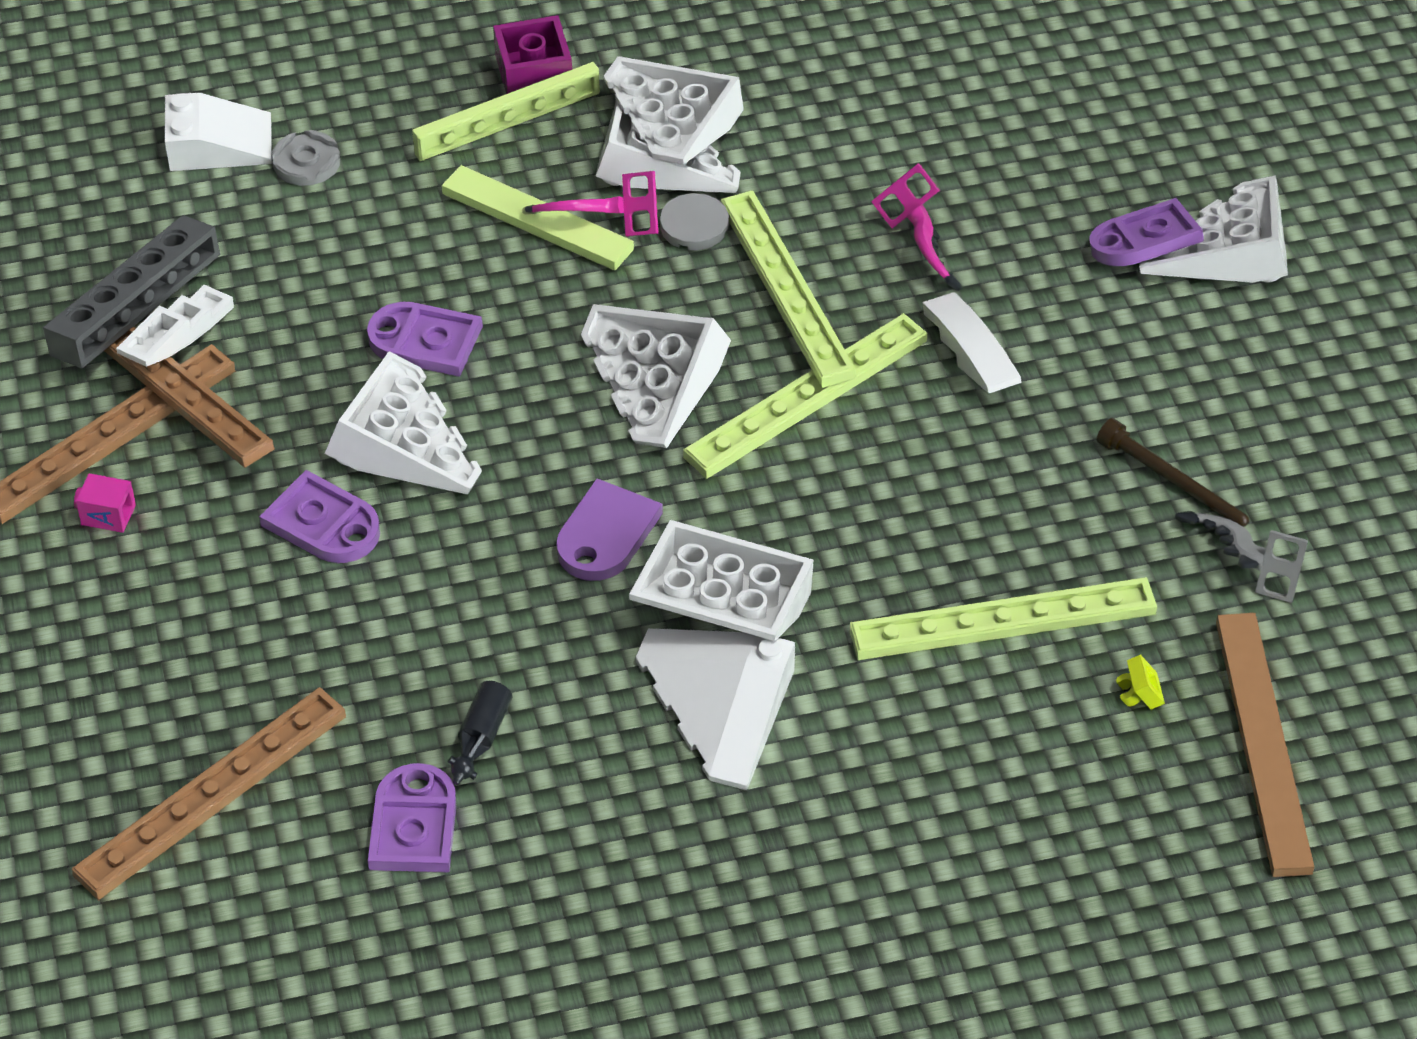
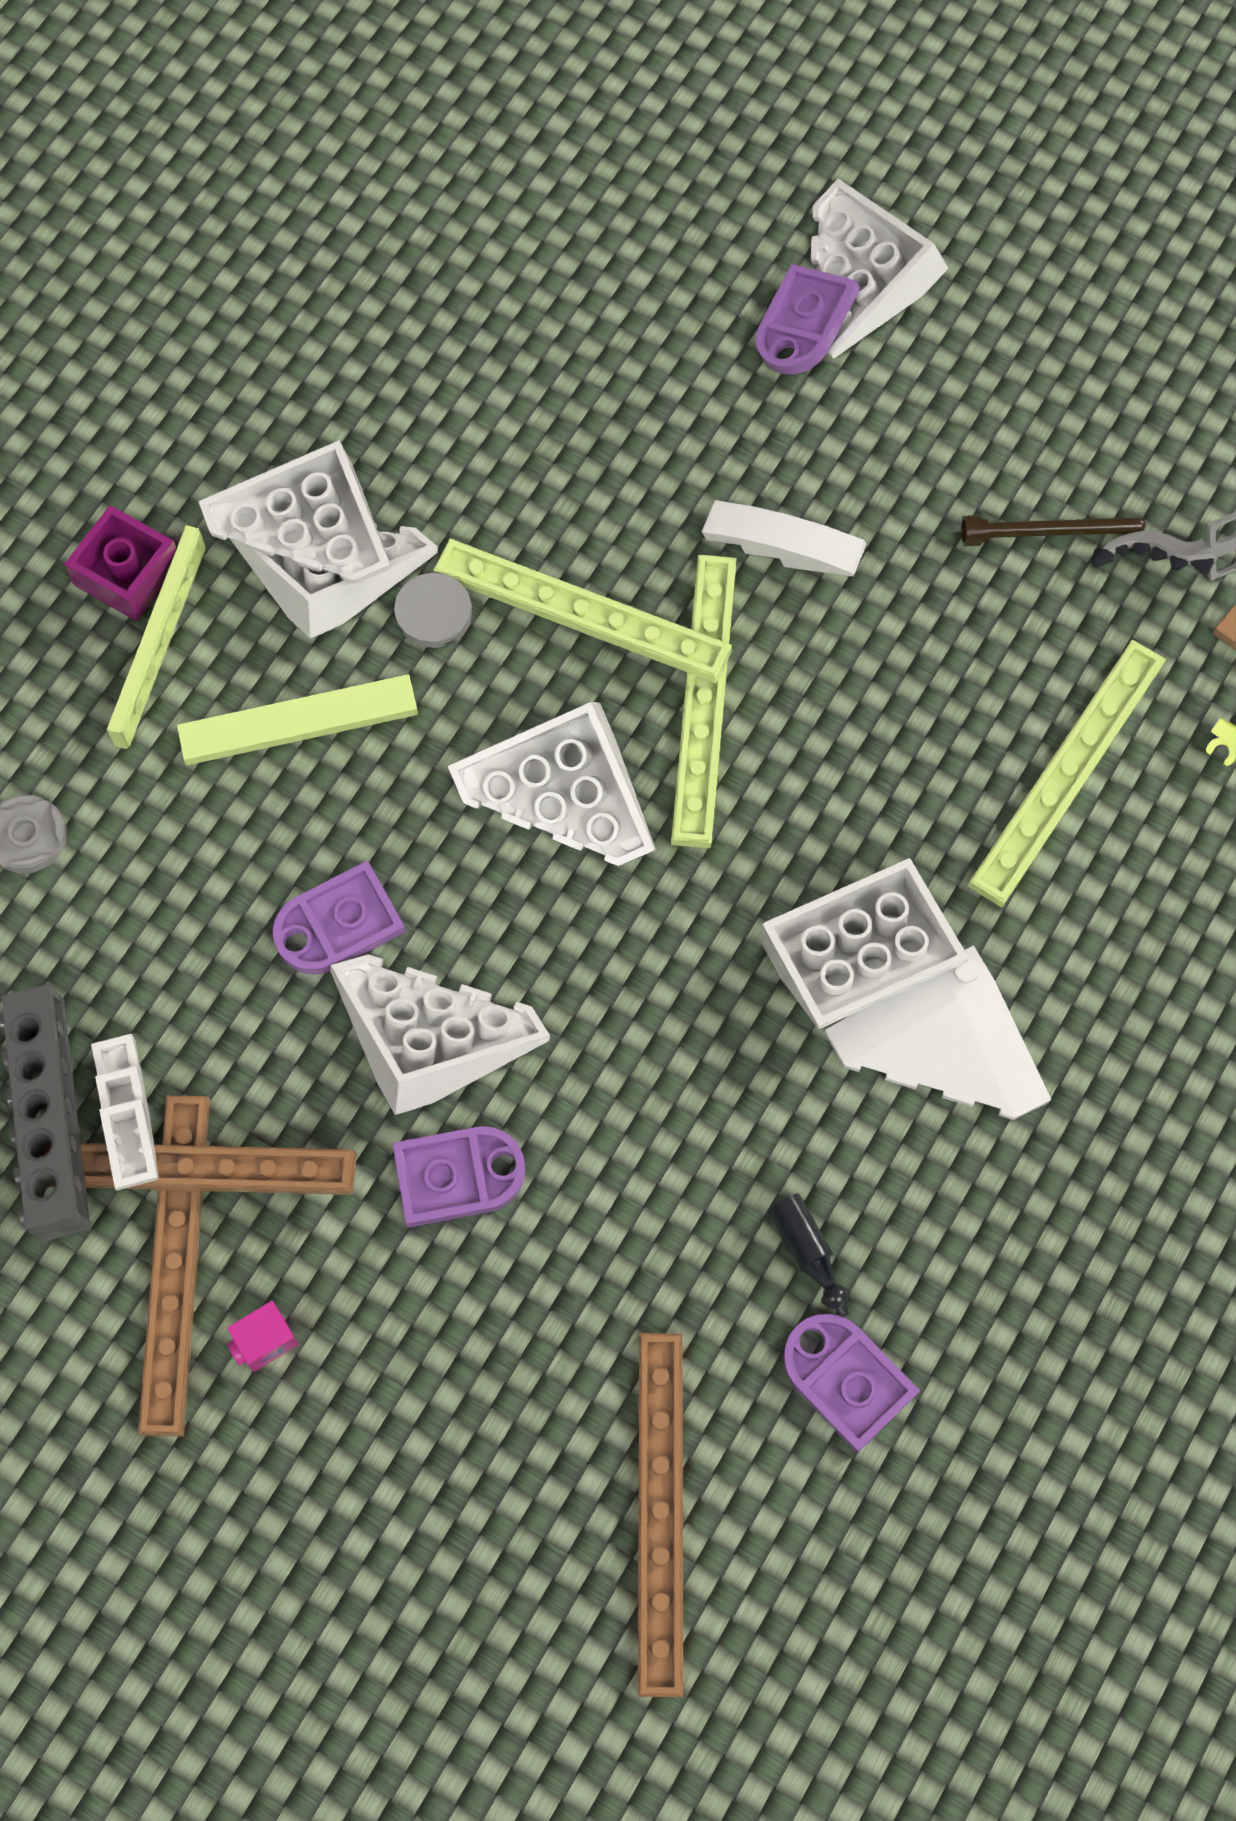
camera: 45 degrees left, 20 degrees up
dark pink piece [522,171,658,237] -> none
medium lavender tile [557,479,663,581] -> none
dark pink piece [871,163,962,291] -> none

